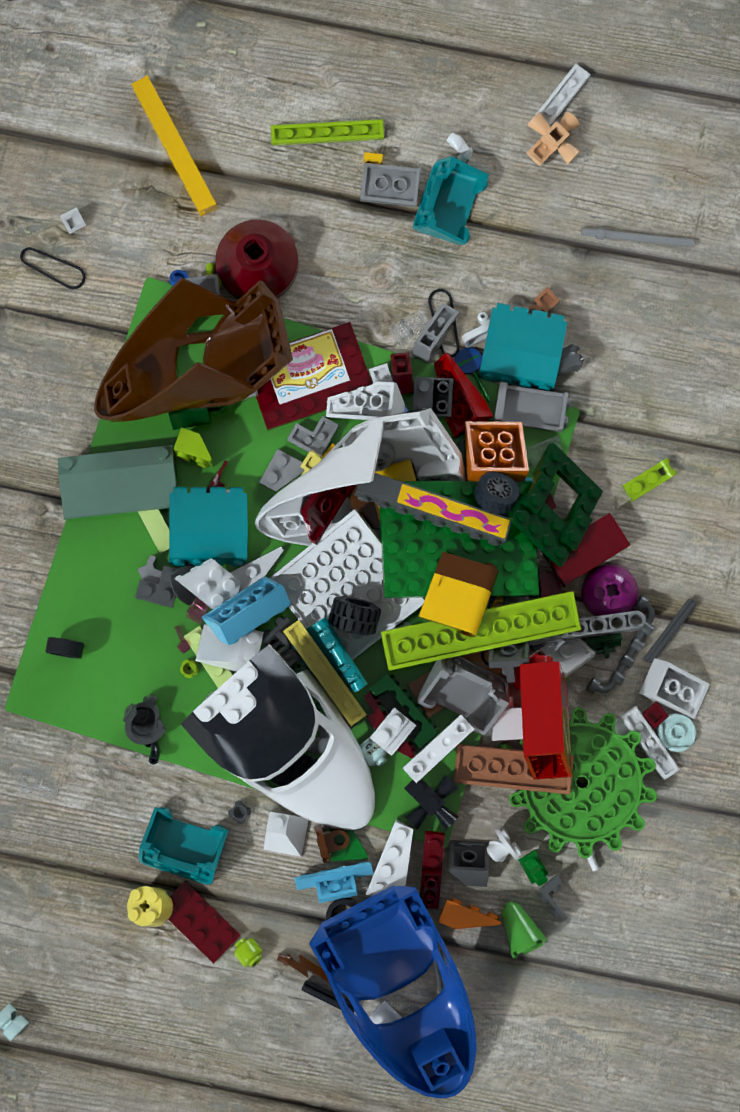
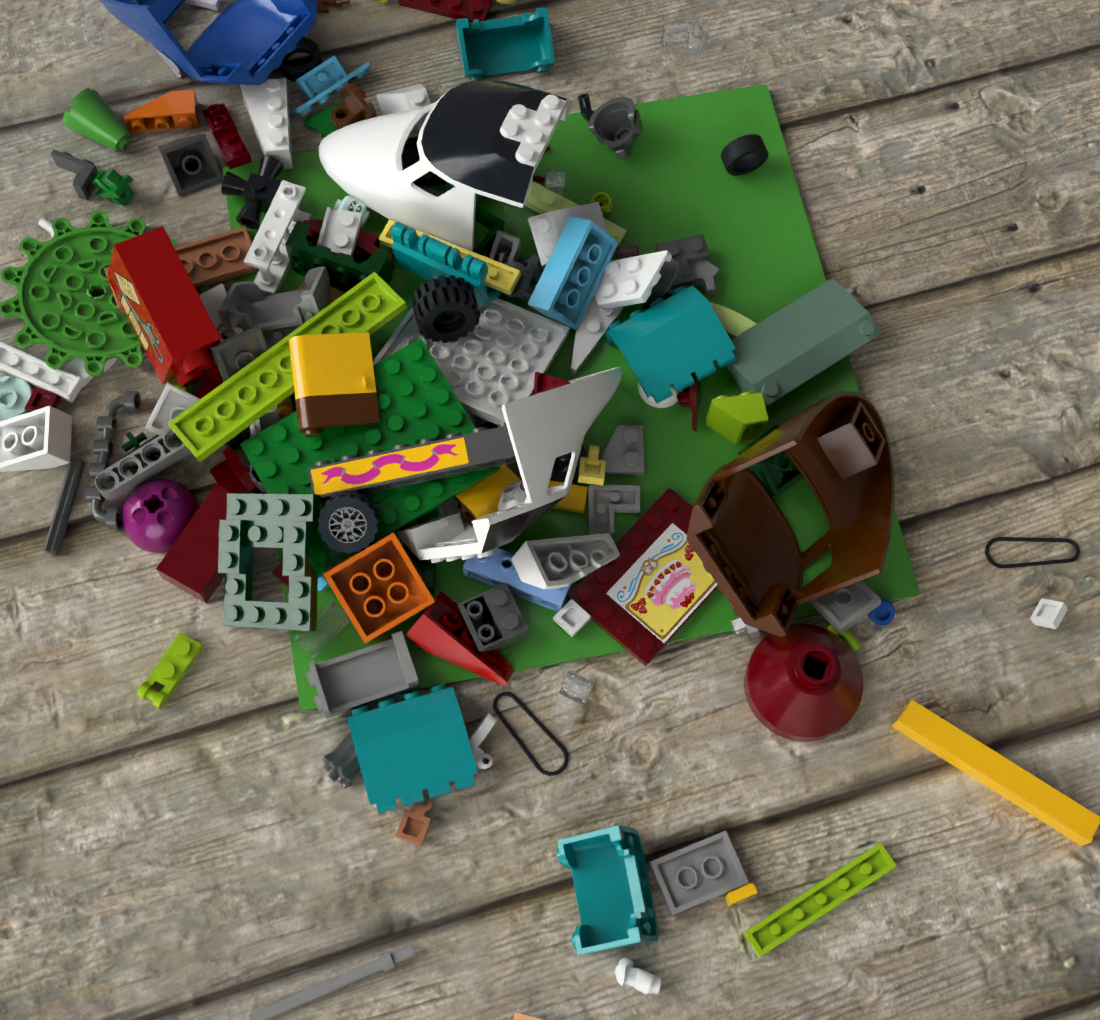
camera: 145 degrees right, 15 degrees down
hand [174,626,190,654] -> none
dark red slope [390,352,413,394] -> none
light grey slope [412,303,459,364] -> none
blue piece [454,348,490,402] -> none
white plate [487,826,522,862] -> none

